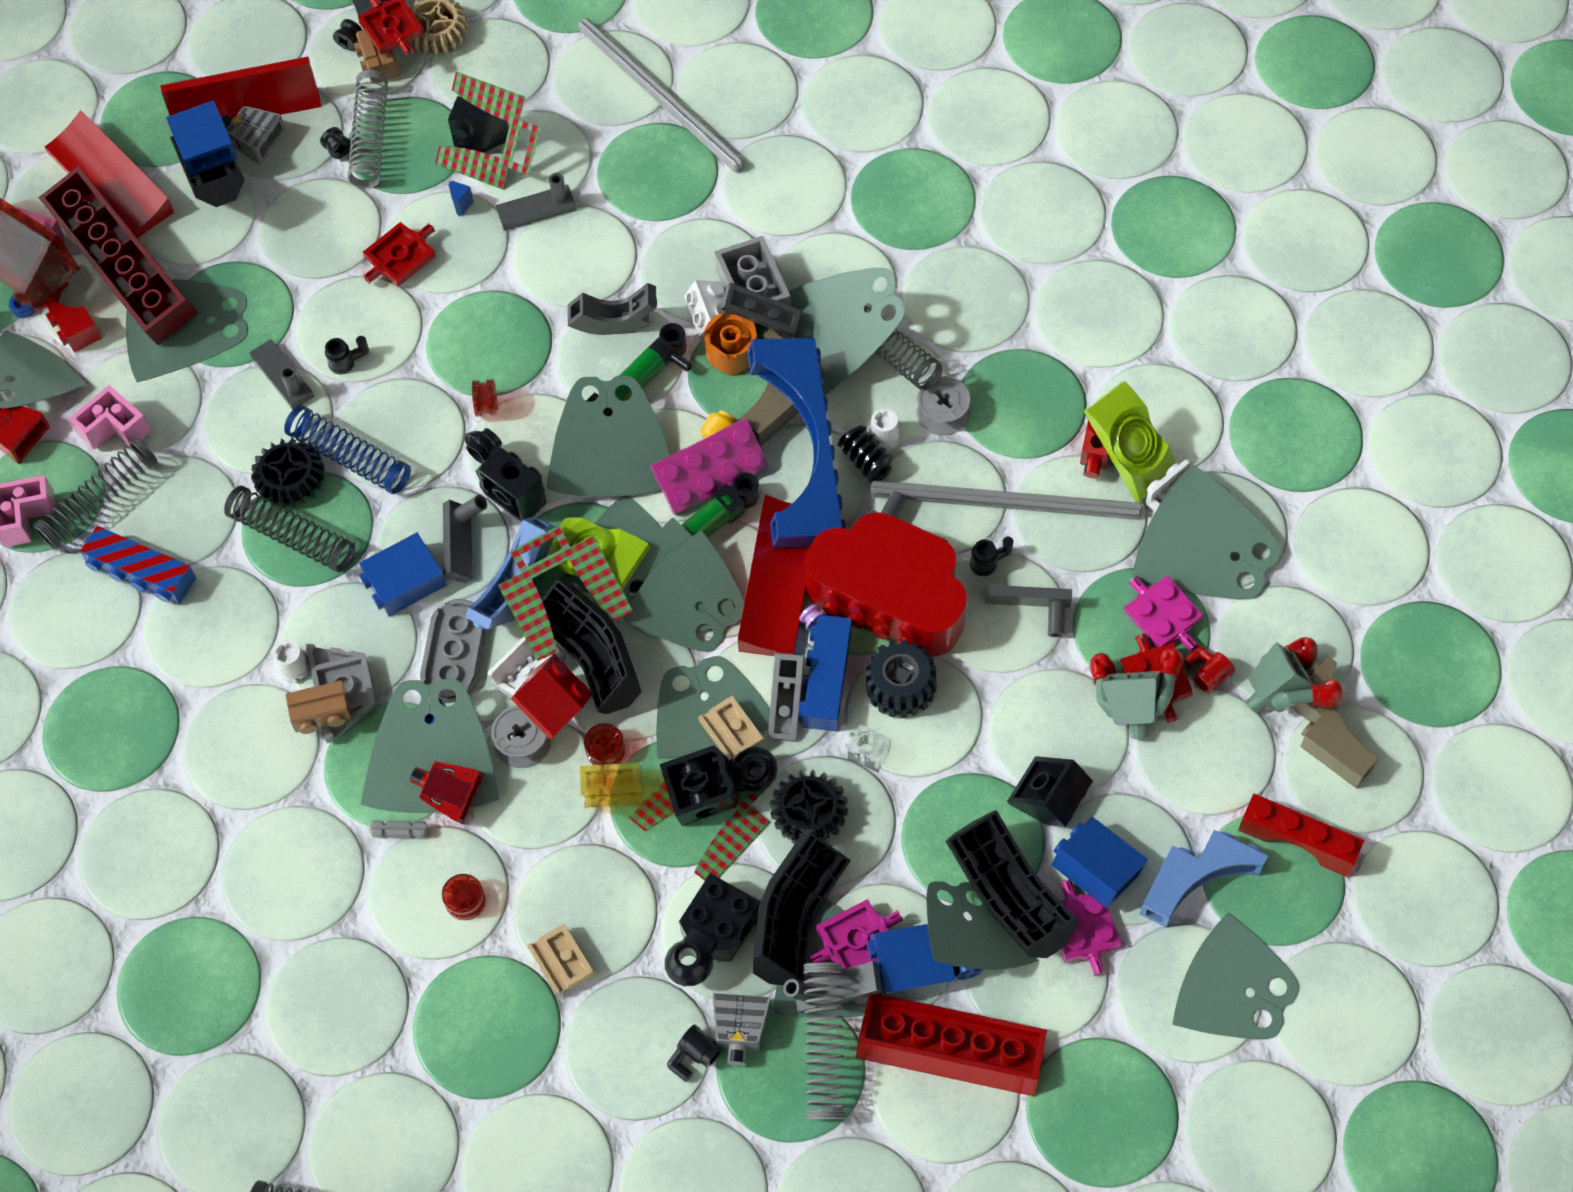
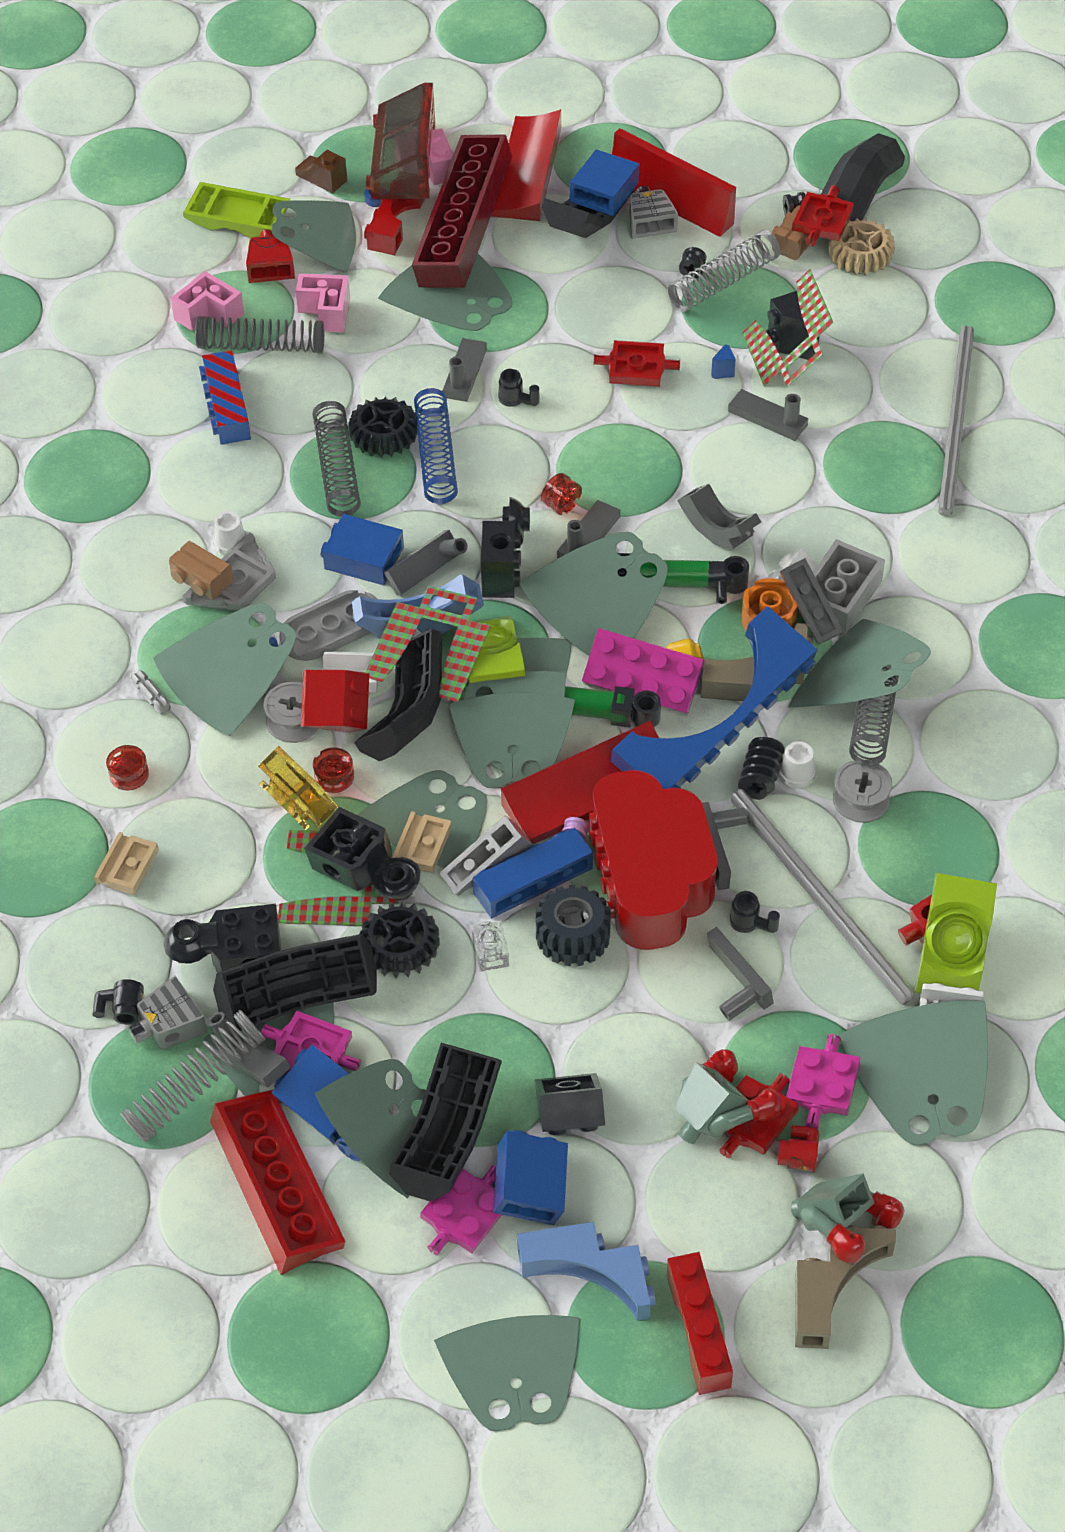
camera: 50 degrees right, 10 degrees down
torso [410,761,484,825] -> none
none -> dark grey piece [557,500,620,558]

